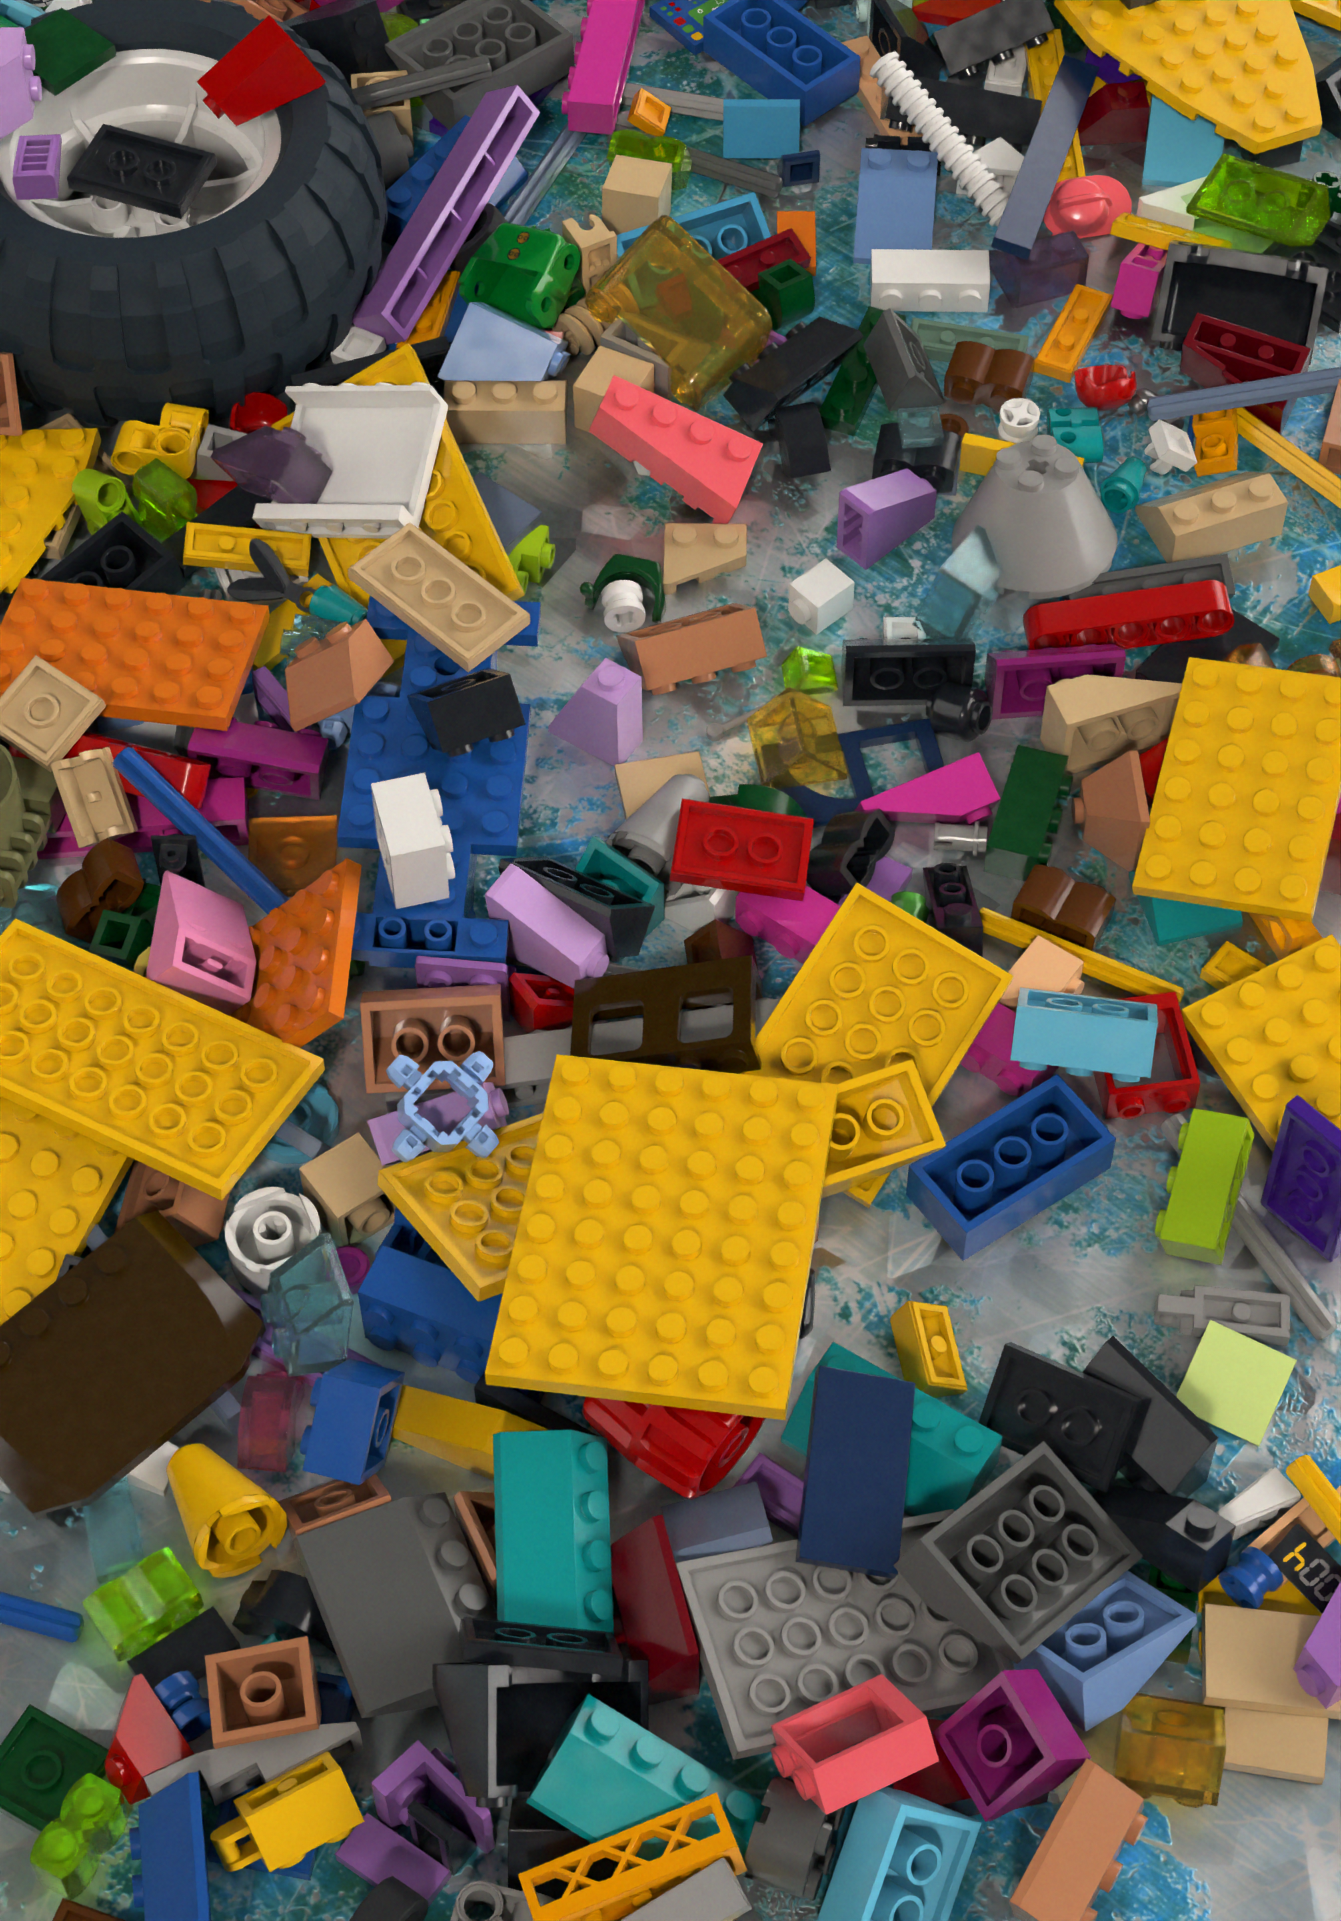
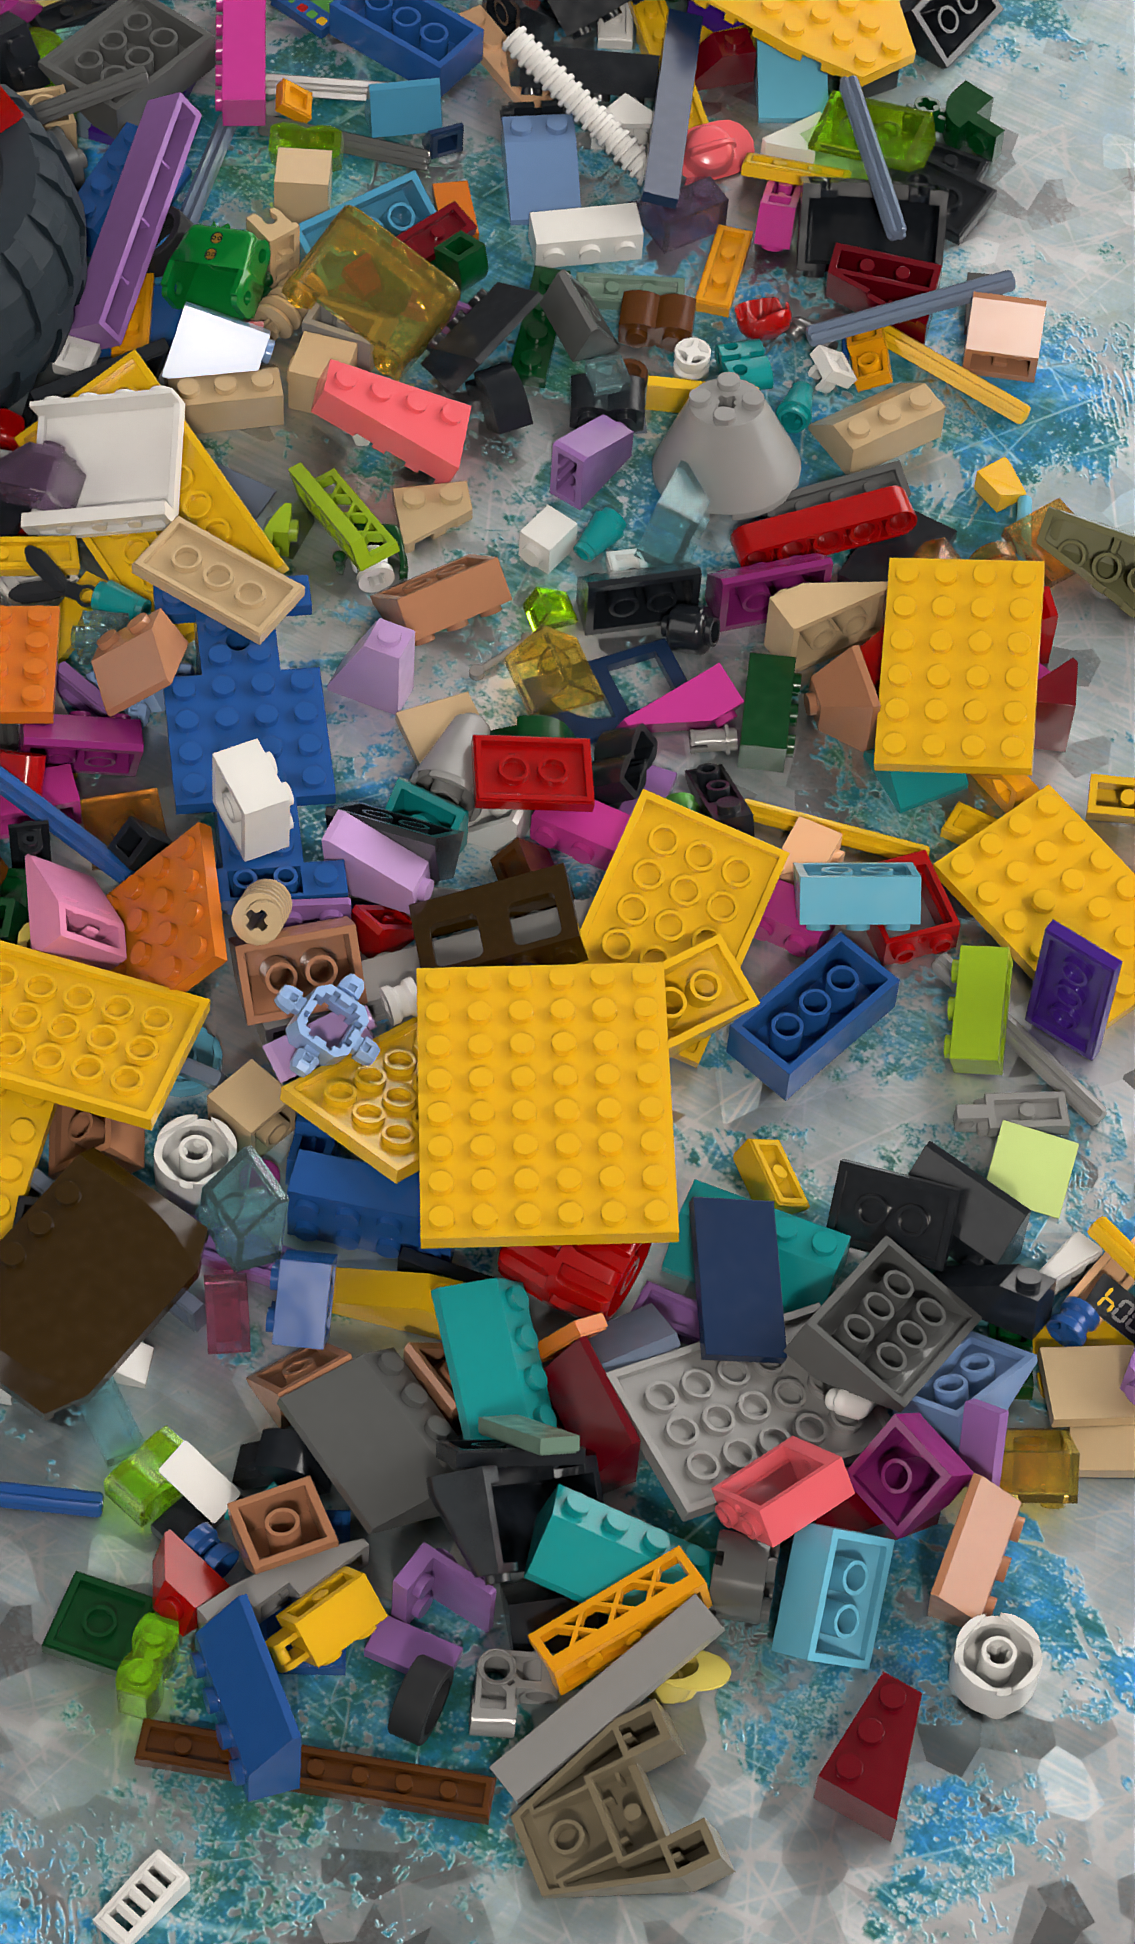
camera: 15 degrees left, 0 degrees up
yellow cone [166,1443,287,1578] -> none
black slope [407,668,526,757] -> none
black slope [407,1800,477,1876] -> none
reddish brown brick [1010,864,1116,951] -> none
none -> black brick [107,816,173,872]
none -> white sticker [159,1441,241,1523]
none -> tan piece [231,879,293,946]
none -> lime fence [288,462,400,572]
none -> white wheel [379,977,417,1026]
none -> sand green tile [478,1414,580,1456]
none -> orange tile [538,1313,608,1363]
none -> teal cone [573,507,627,563]
none -> white arm [825,1387,878,1420]
none -> sand blue axle [839,75,907,241]
none -> medium lavender tile [958,1398,1009,1487]

